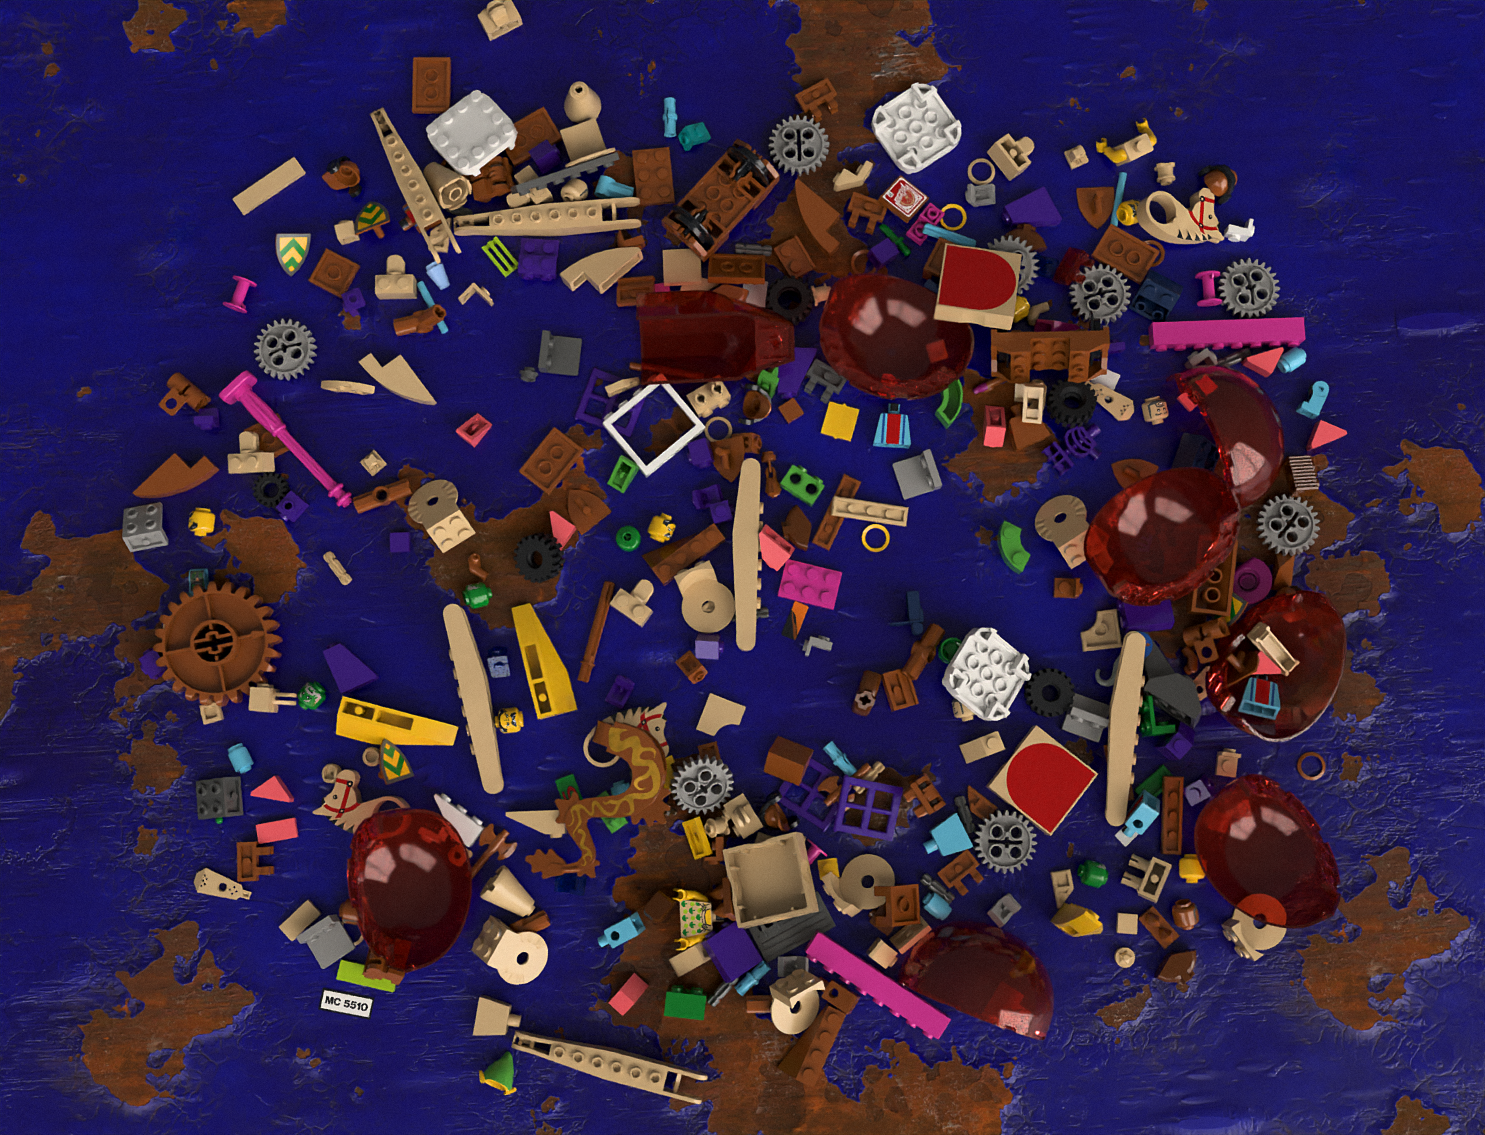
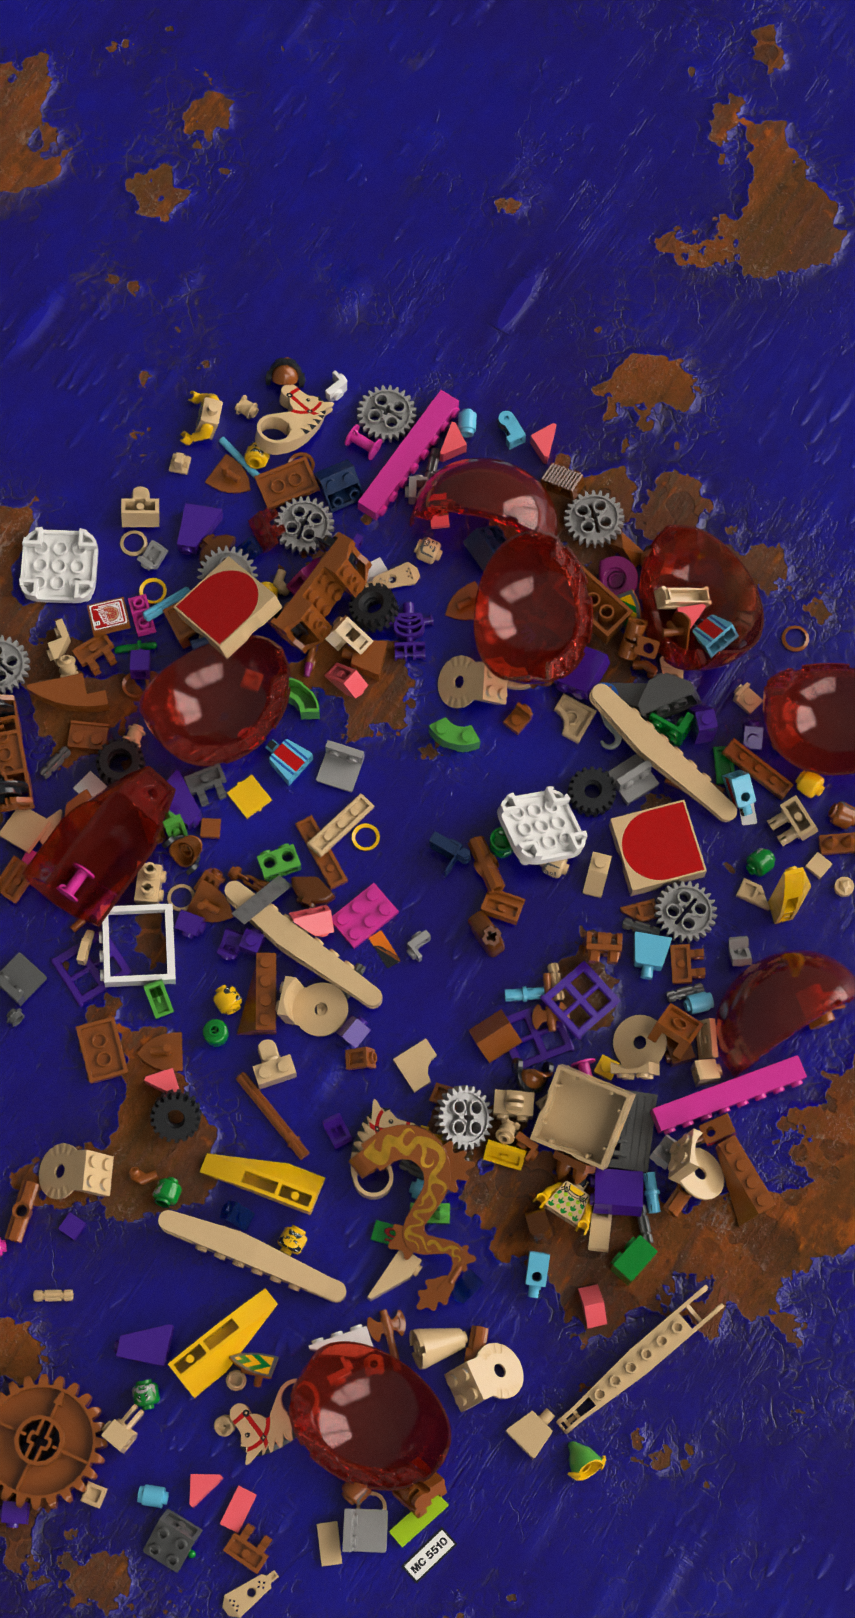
camera: 55 degrees left, 10 degrees down
coral slope [456,413,492,448] -> none
dark orange plate [708,253,766,285] -> none
none -> dark pink piece [56,863,95,902]
none -> tan brick [57,655,79,678]
none -> flat silver sticker [231,875,292,924]

